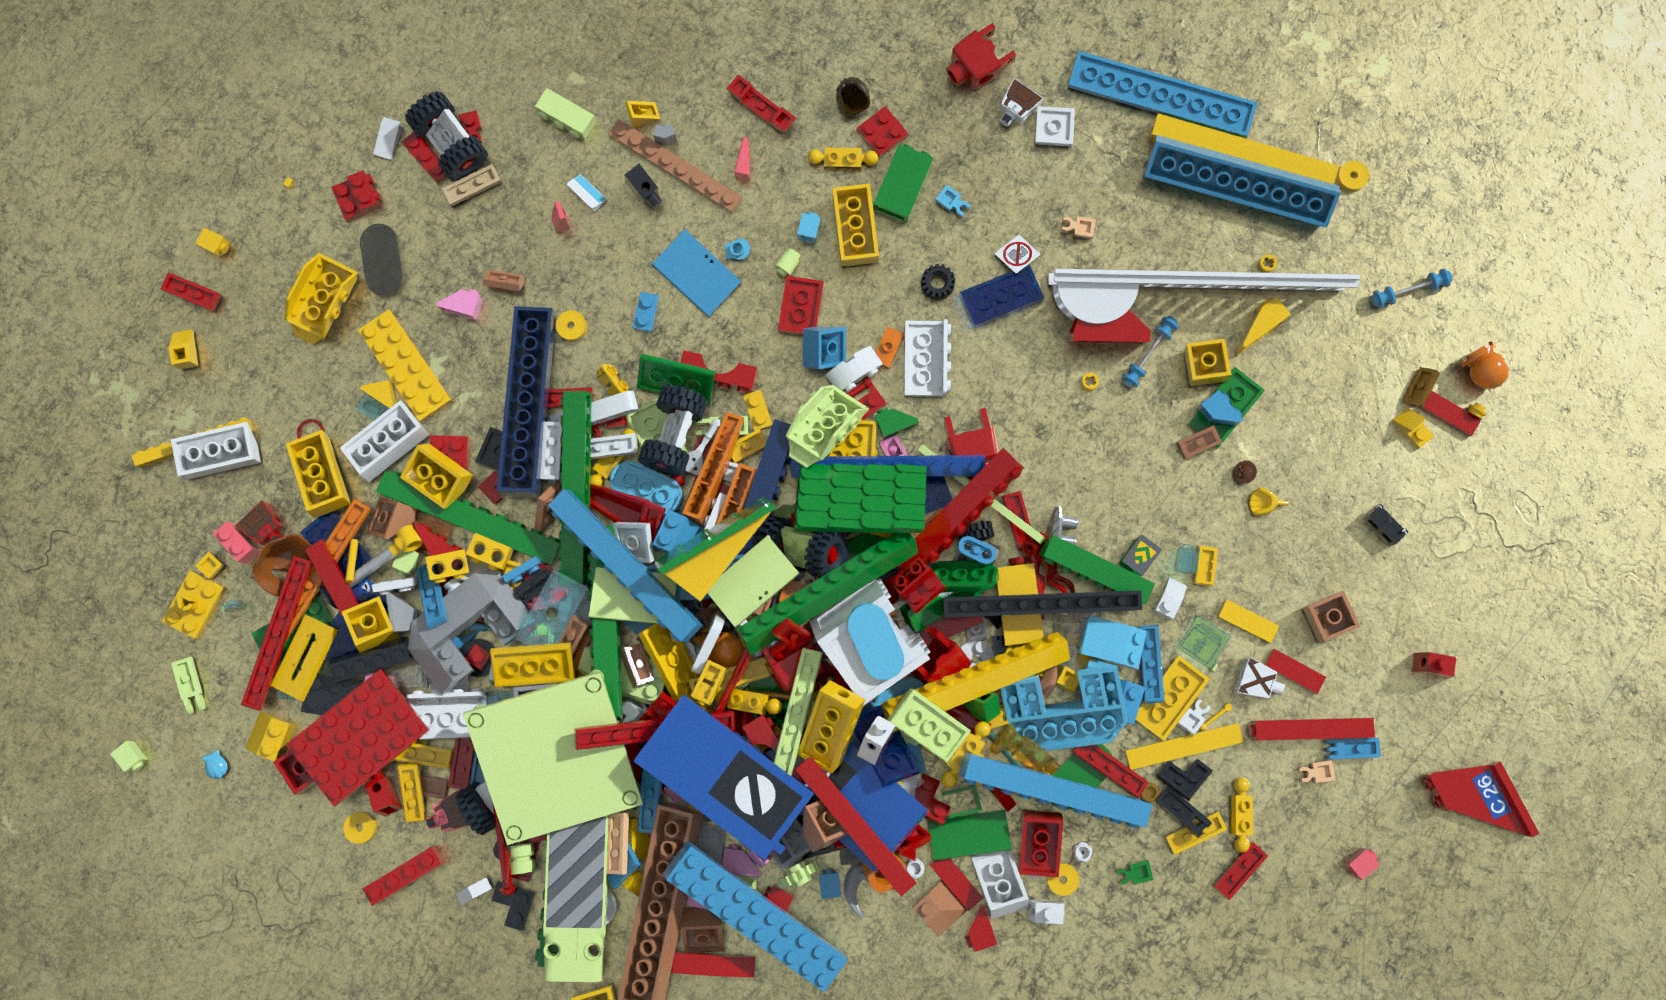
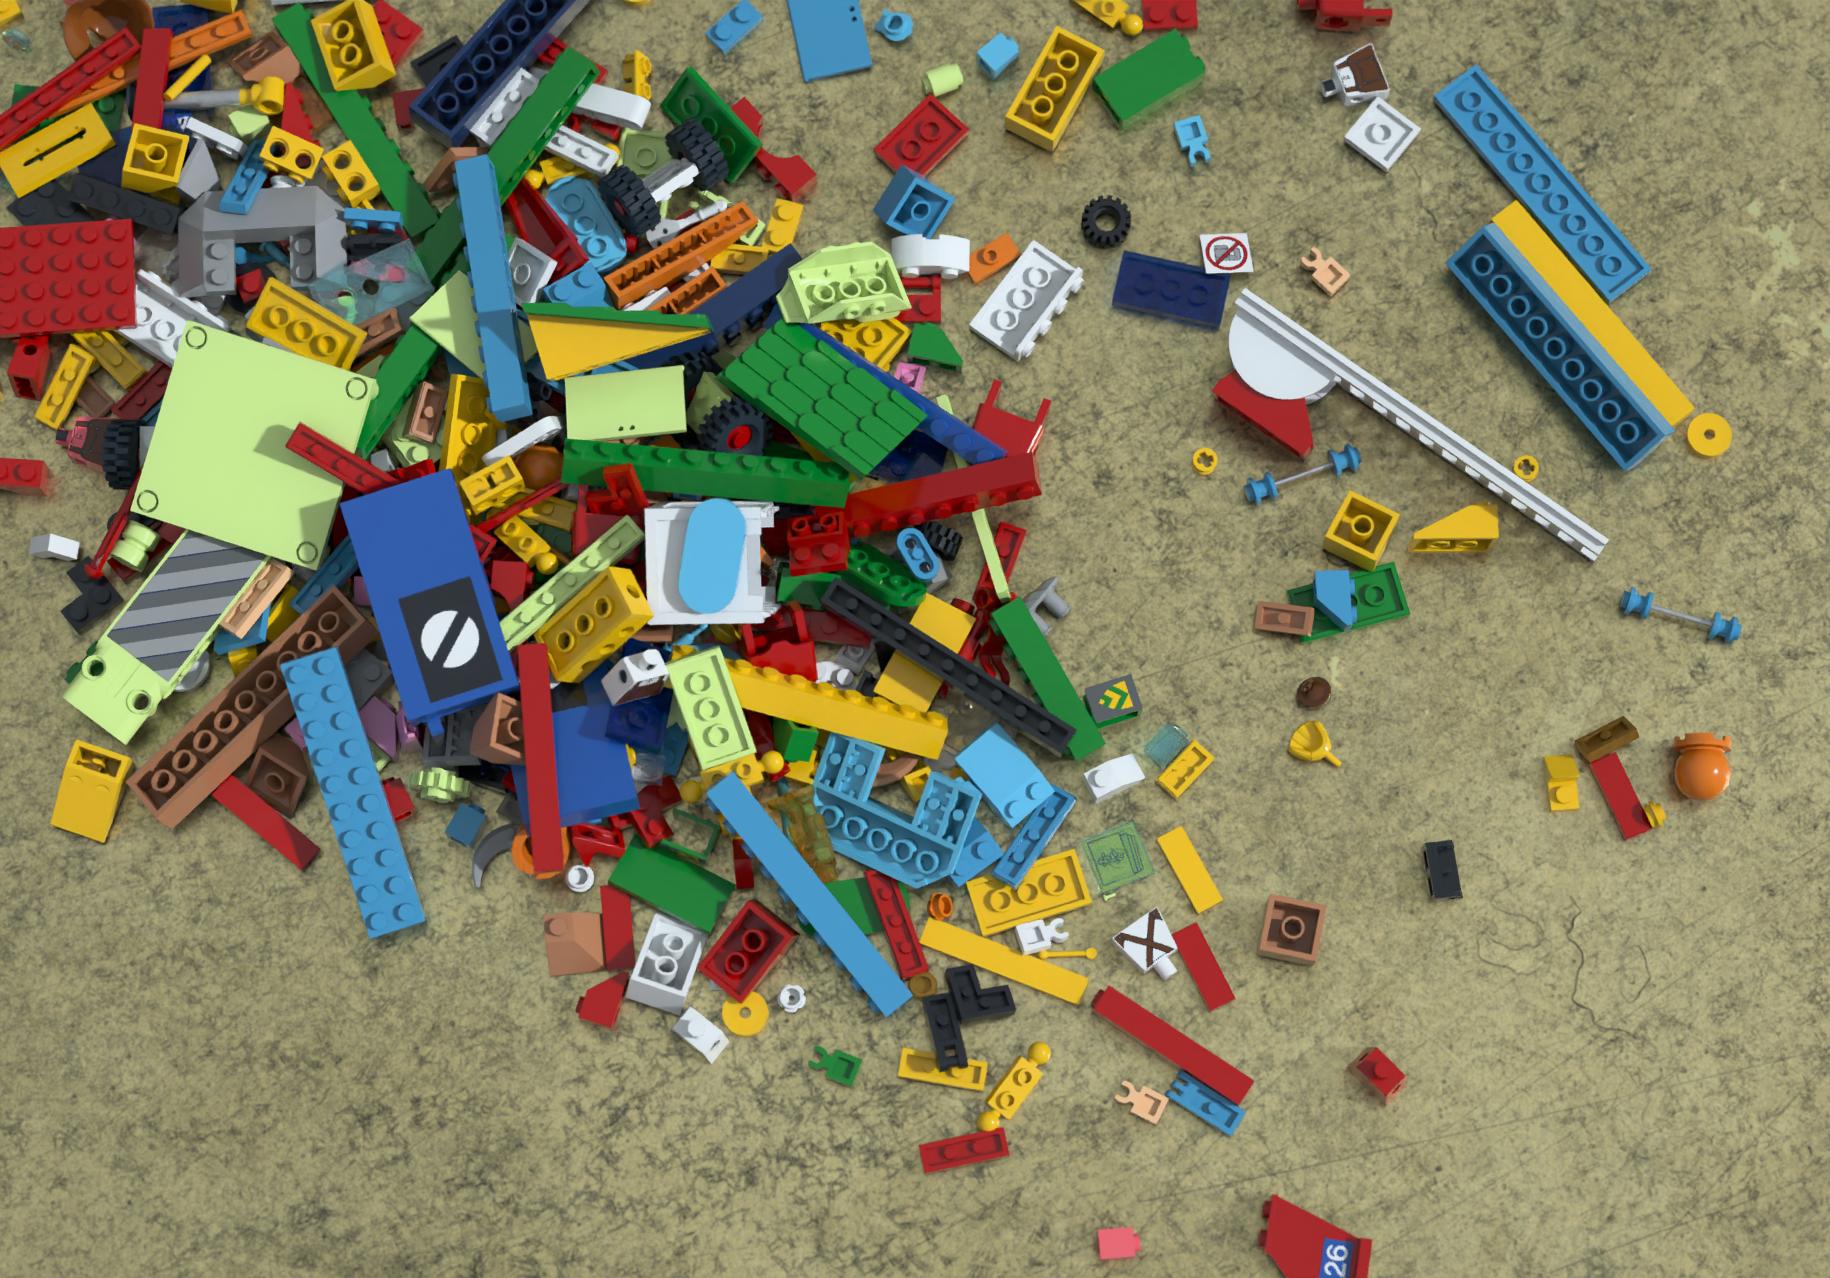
camera: 30 degrees right, 5 degrees down
none -> orange plate [927,893,953,921]

